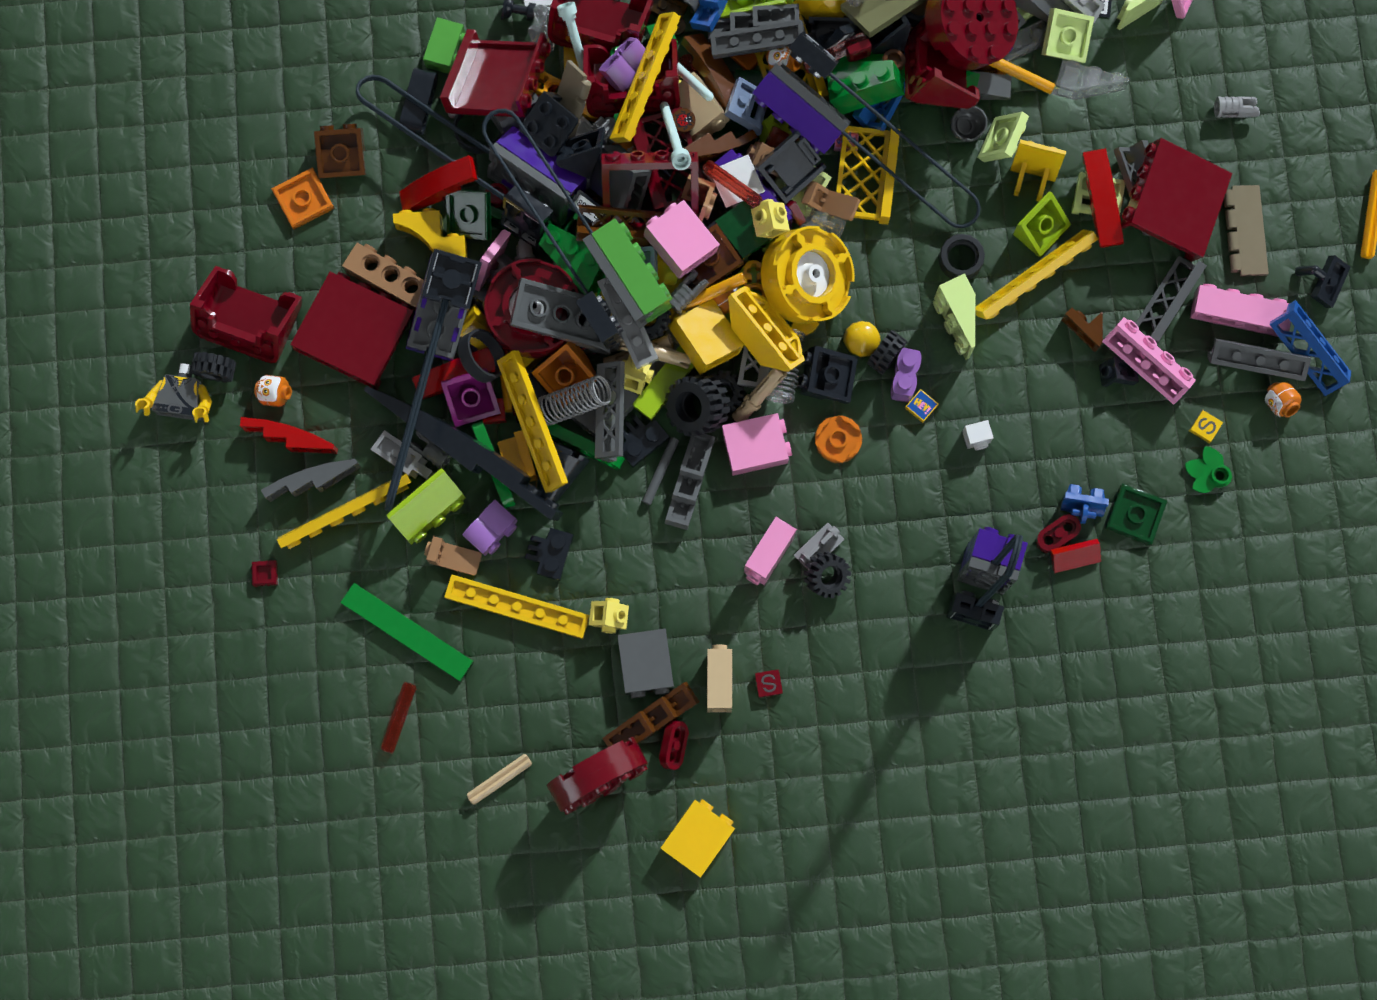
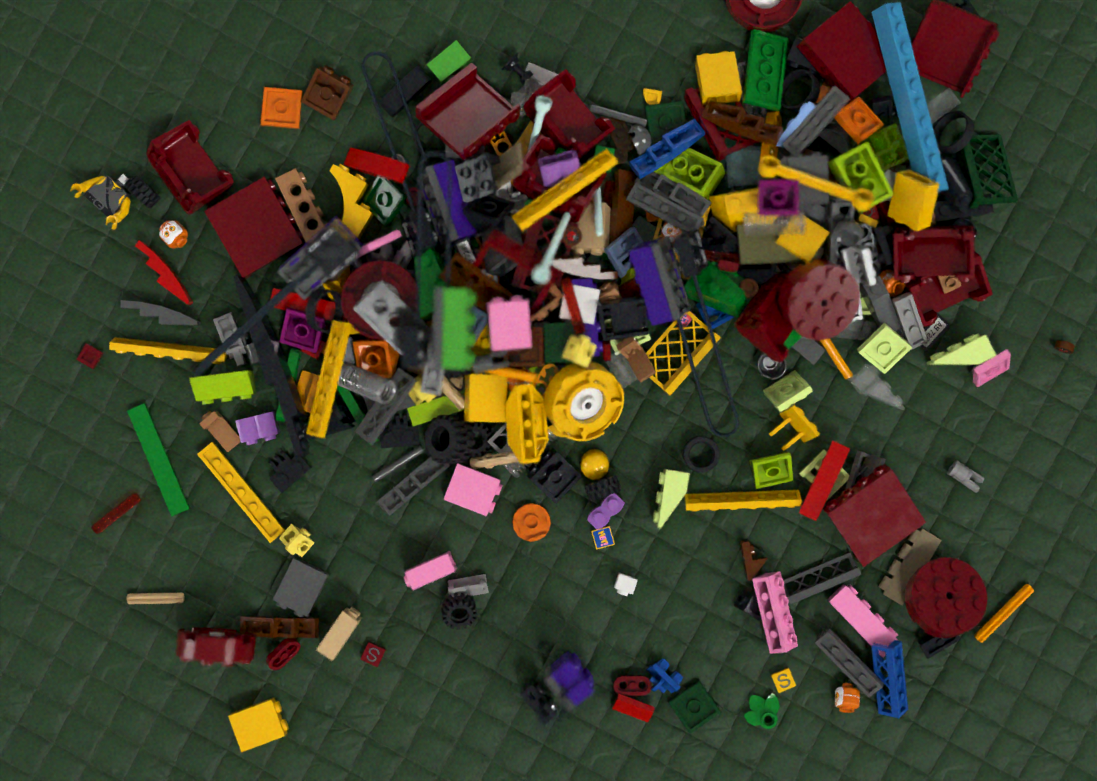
camera: 35 degrees right, 10 degrees up
none -> dark red piece [905,557,987,638]

